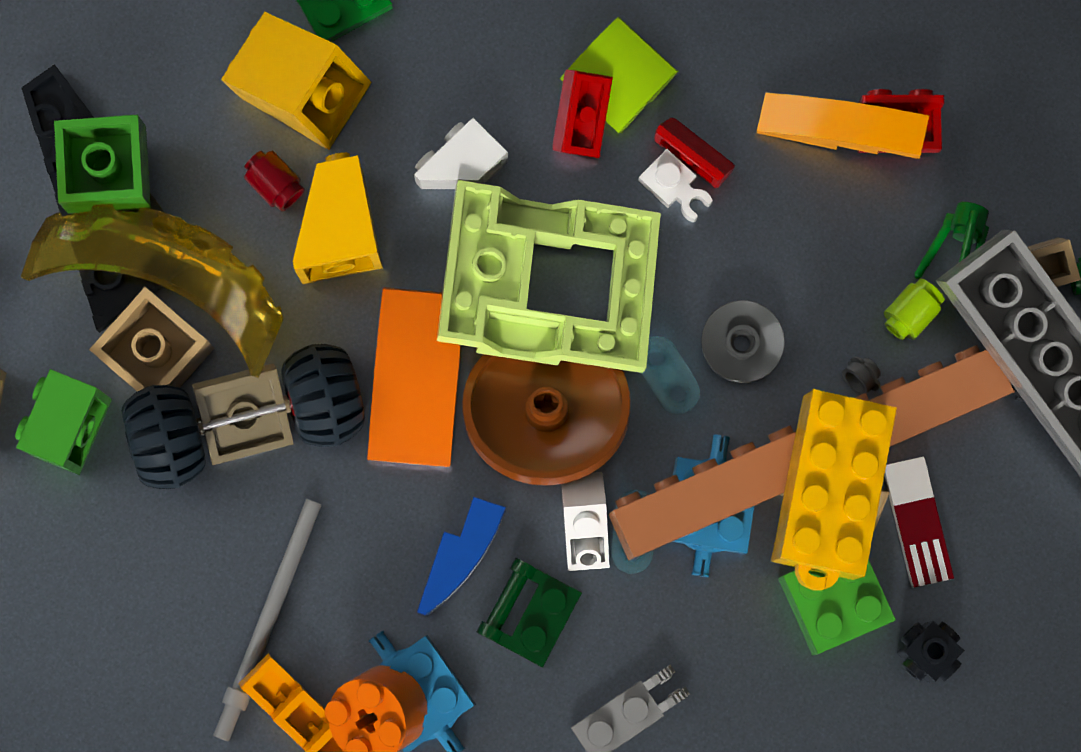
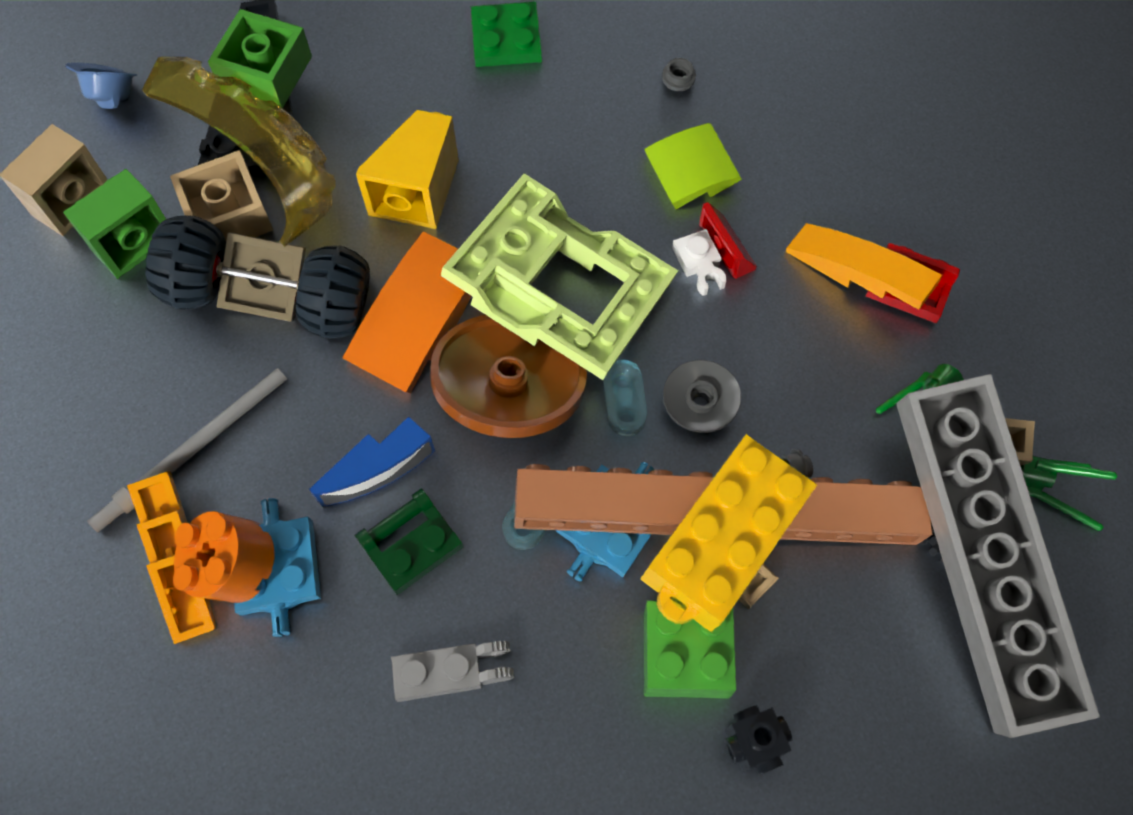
camera: 25 degrees right, 15 degrees down
yellow slope [221,11,372,150] -> none
dark red brick [244,150,305,212] -> none
white slope [414,118,508,189] -> none
red slope [552,69,613,158] -> none
white slope [561,472,610,571] -> none
lime brick [884,278,945,340] -> none
tile [884,456,954,588] -> none

